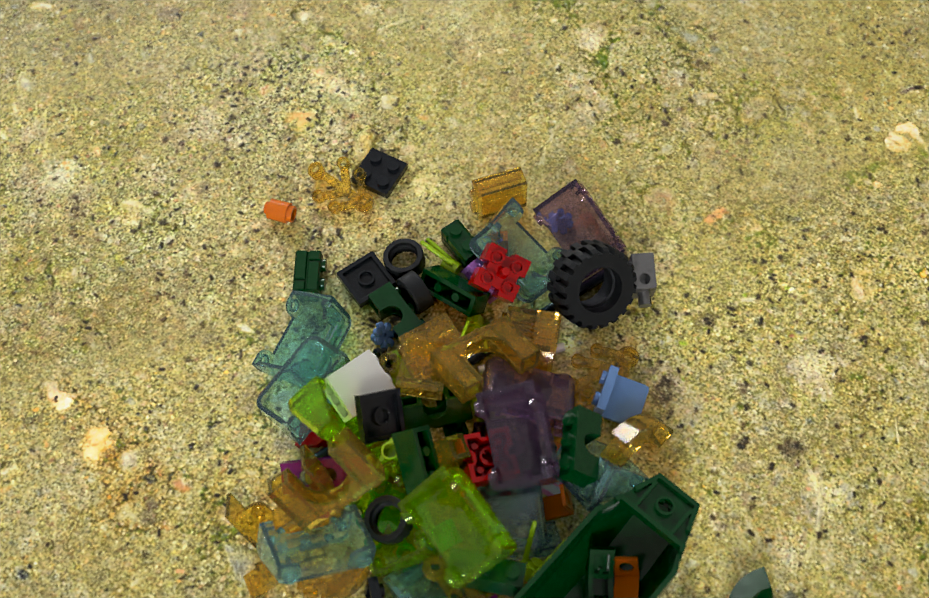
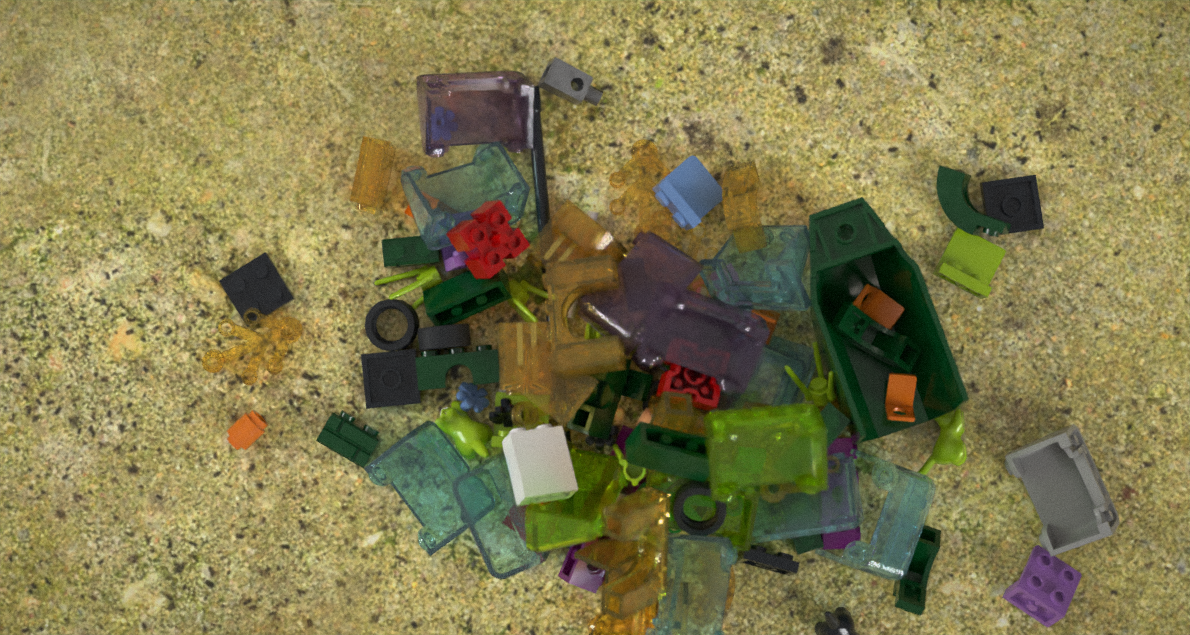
camera: 65 degrees left, 25 degrees up
black plate [354,388,406,445] -> none
black tyre [547,239,637,330] -> none
dark green arch [559,405,602,488] -> none
none -> lime animal [435,401,493,459]

